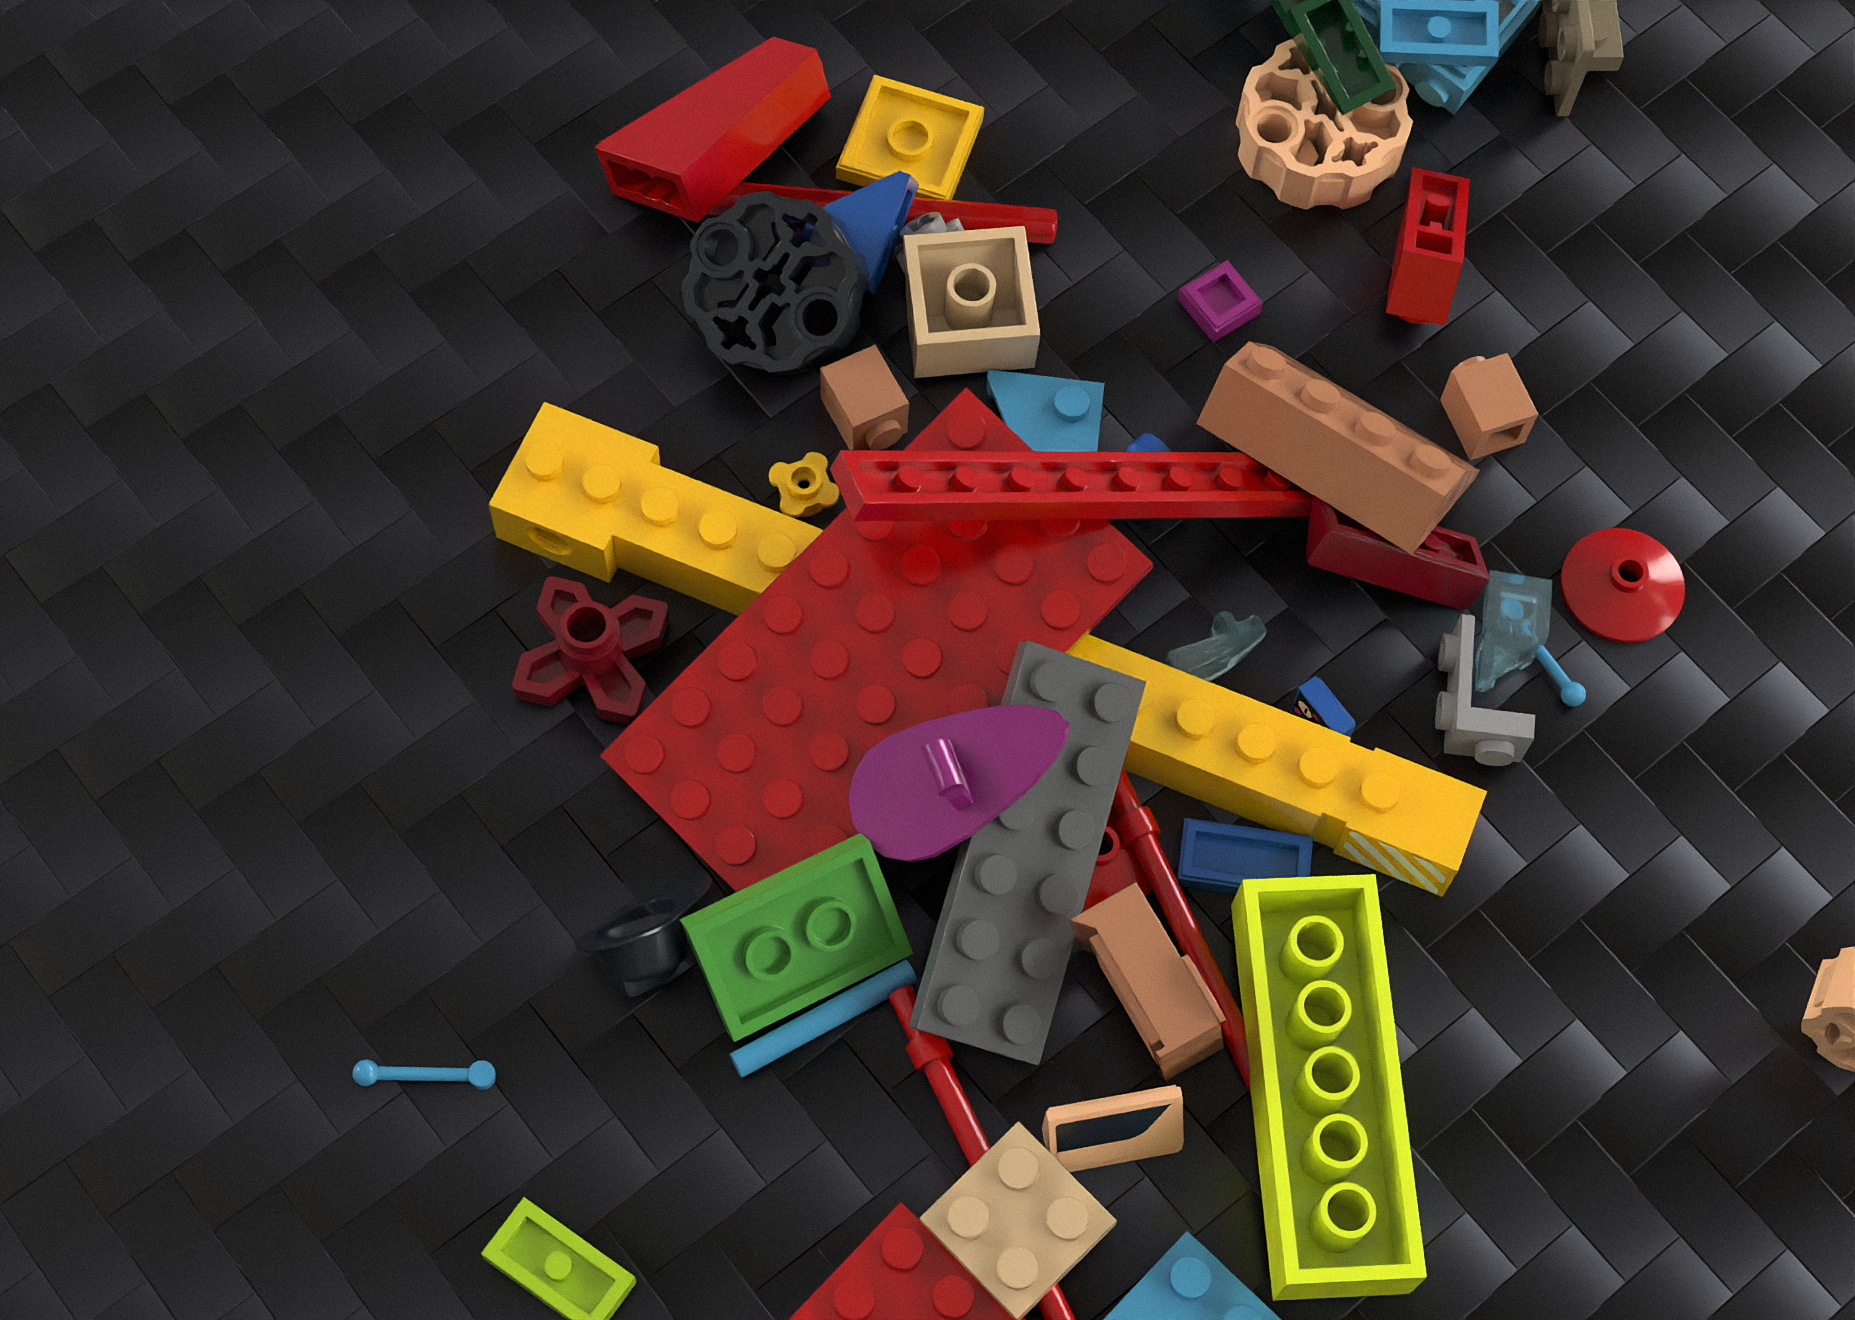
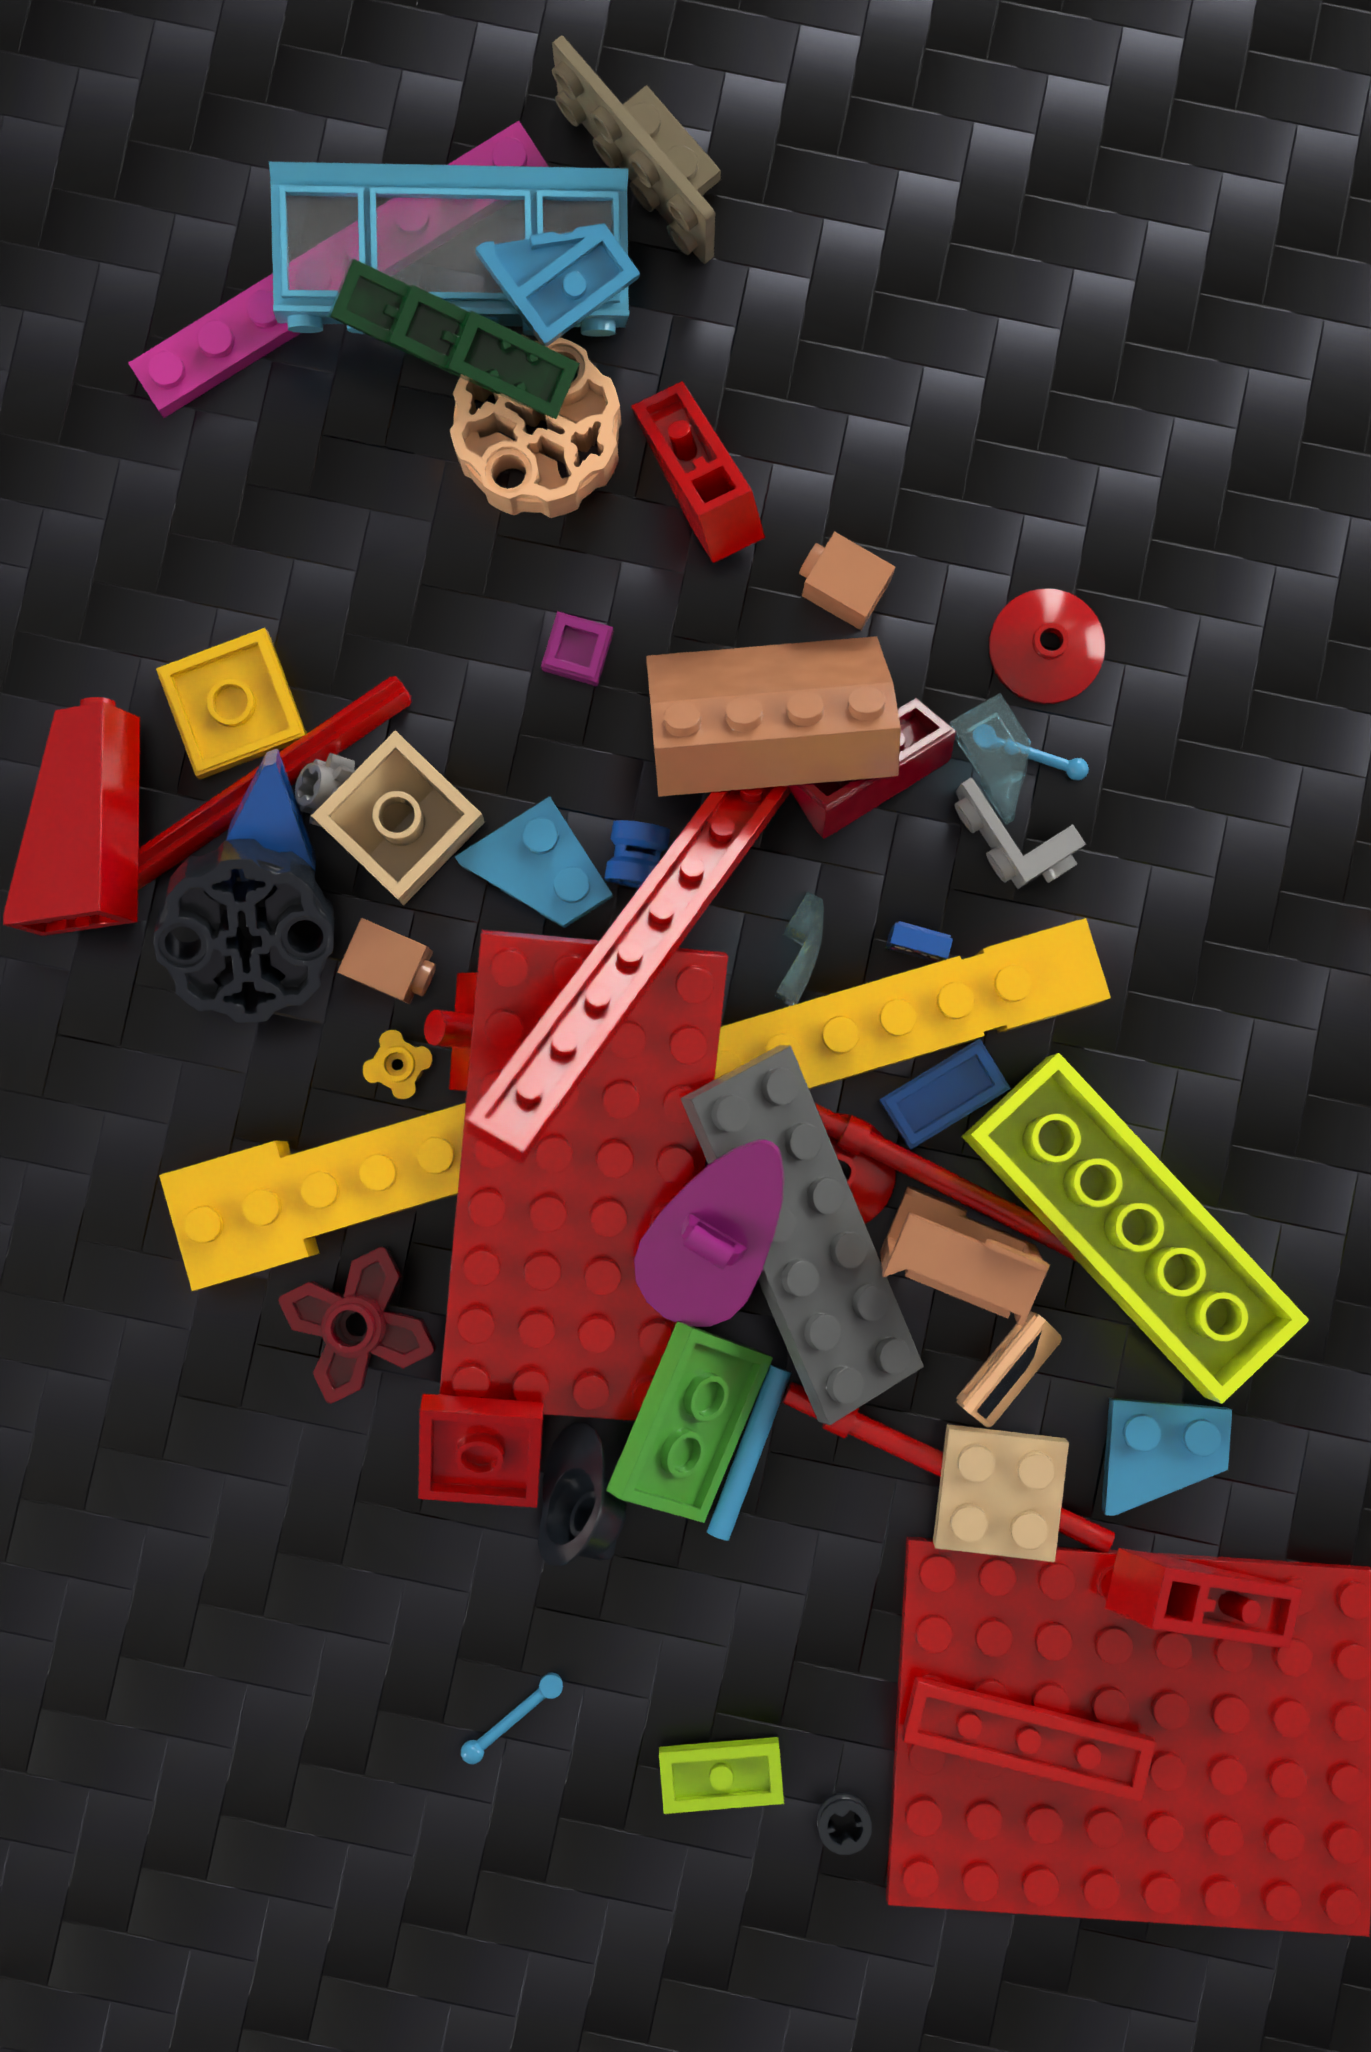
camera: 35 degrees left, 20 degrees up
none -> red plate [418,1394,544,1508]

